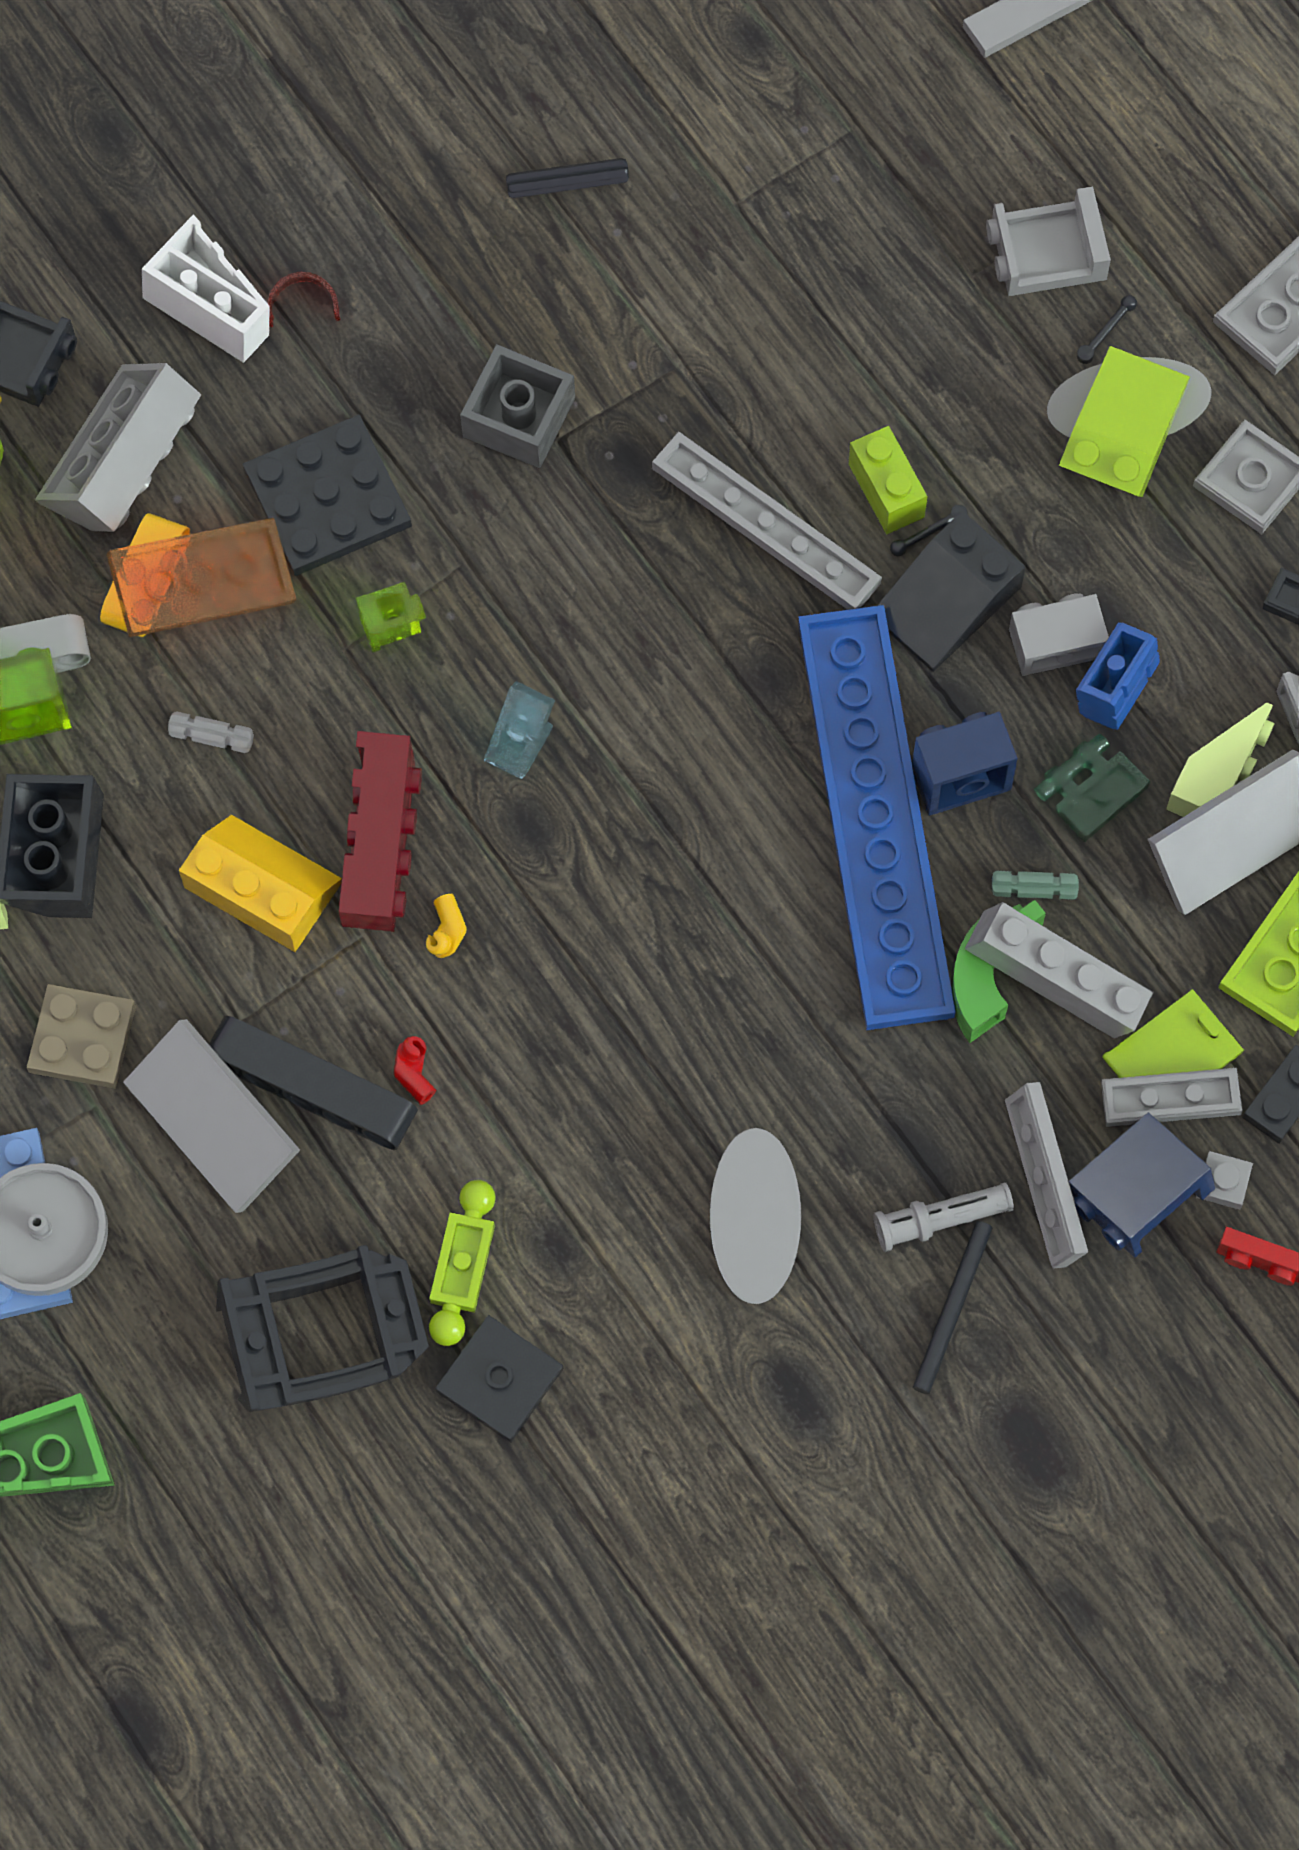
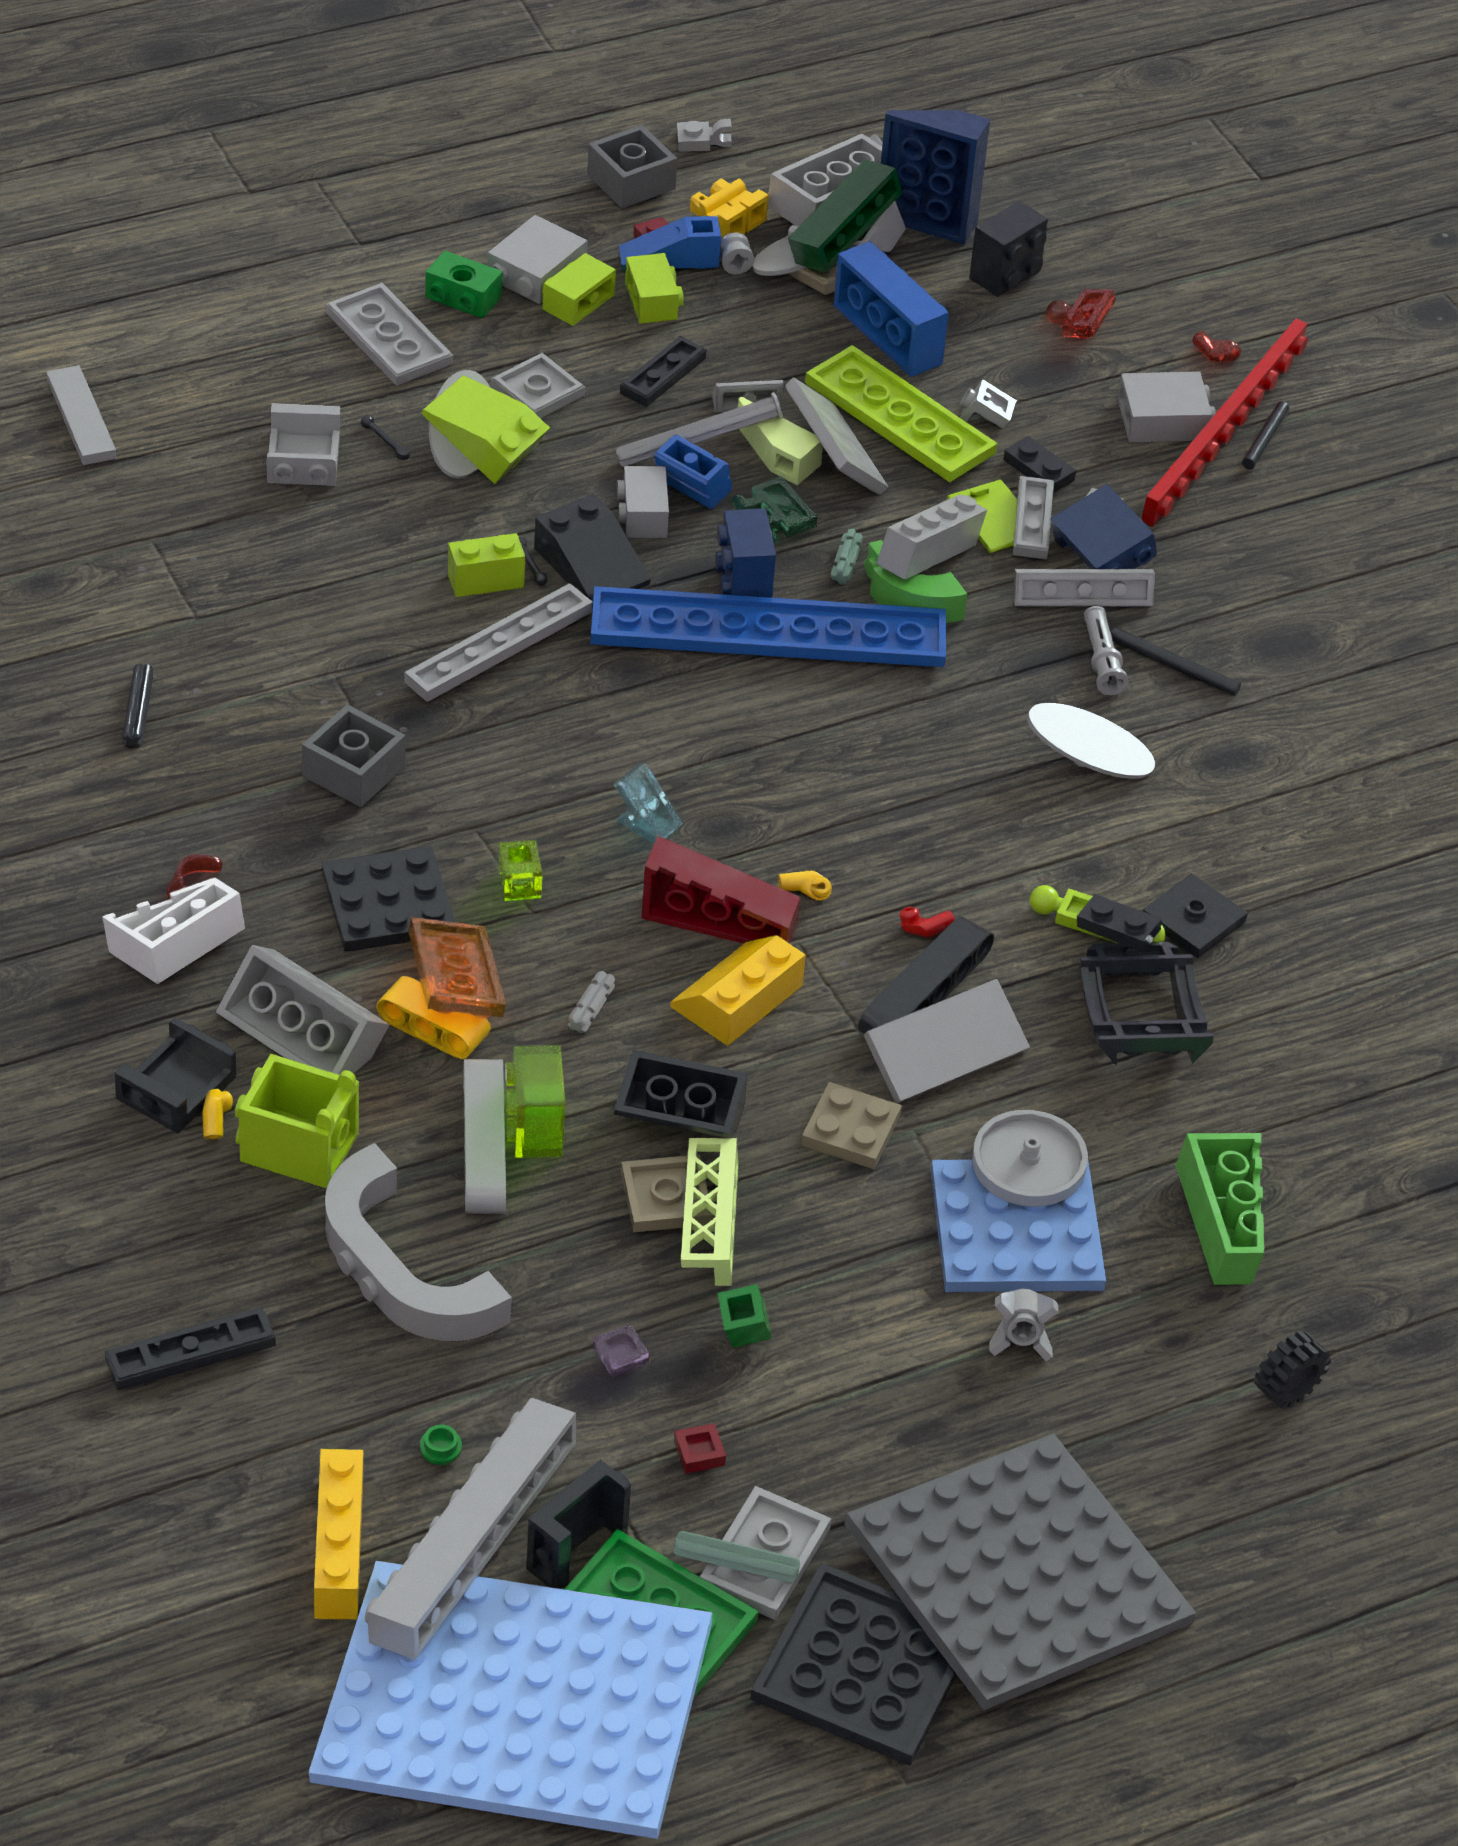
camera: 85 degrees left, 25 degrees down
none -> light grey axle [616,392,783,467]
none -> black plate [1077,894,1161,952]

